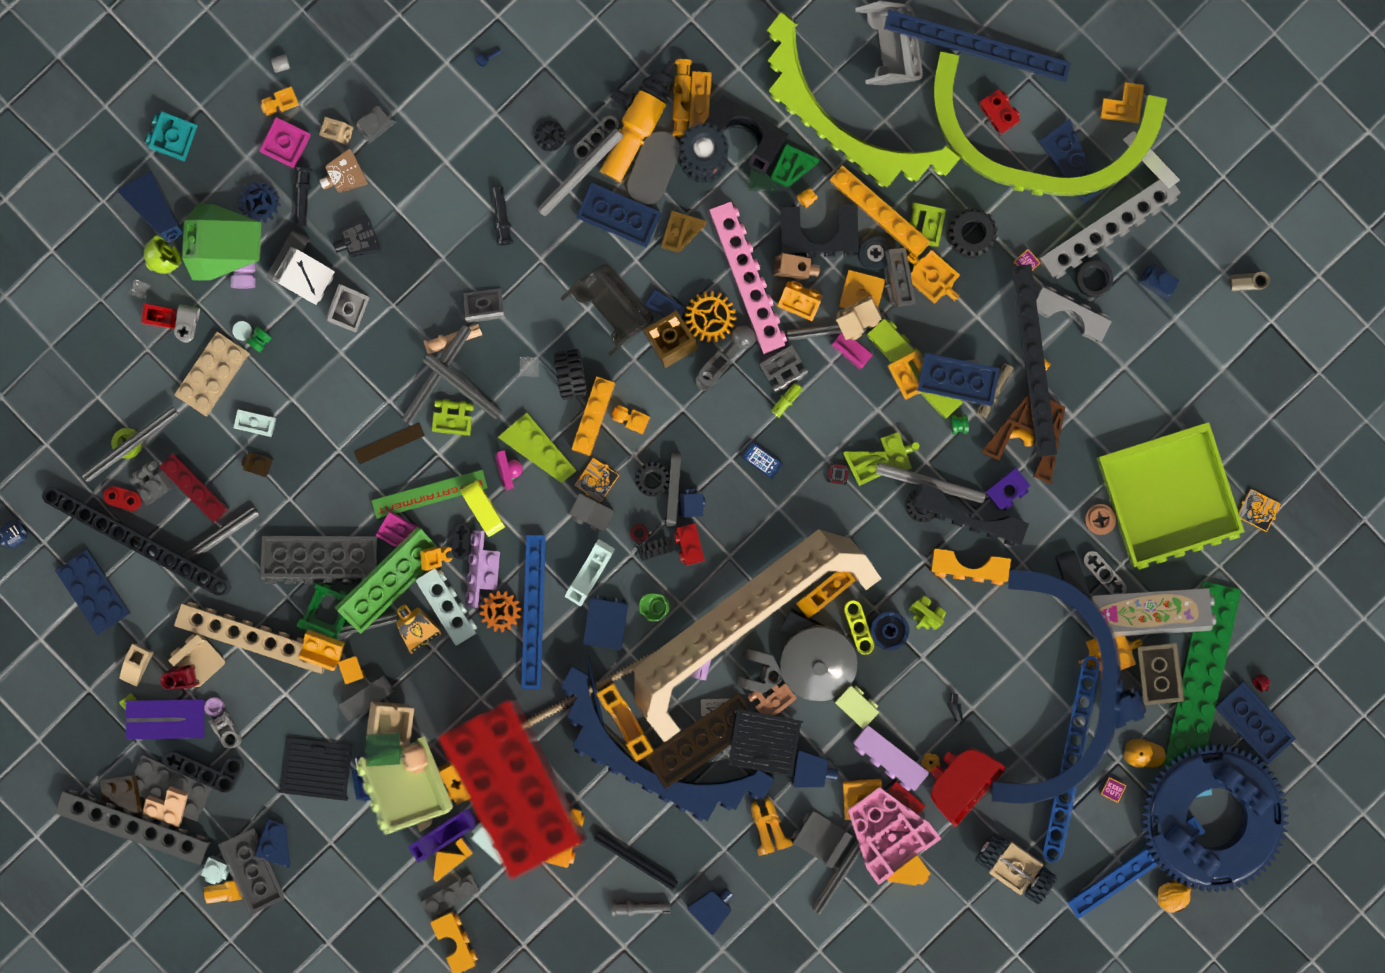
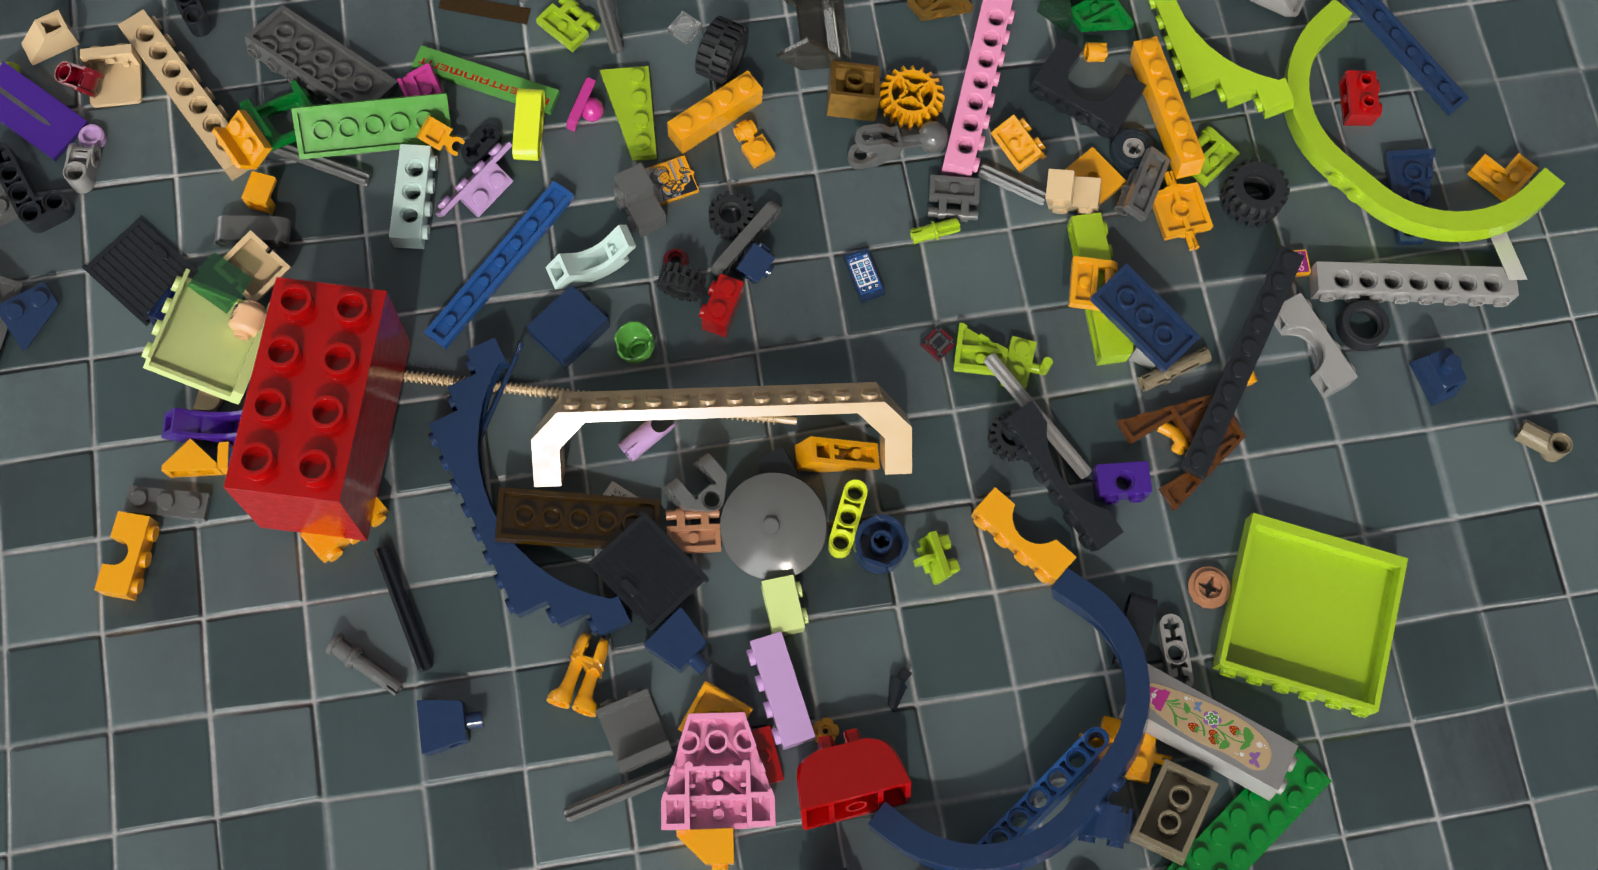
camera: 30 degrees right, 15 degrees down
torso [396,605,441,654] -> none
orange gear [480,591,522,632] -> none
light orange arch [597,682,654,761] -> none
dark blue tile [644,288,687,318] -> none
medium nougat torso [773,253,820,280] -> none
dark pink panel [831,333,873,370] -> none
green wheel [951,415,969,434] -> none
piece [1238,489,1281,532] -> none

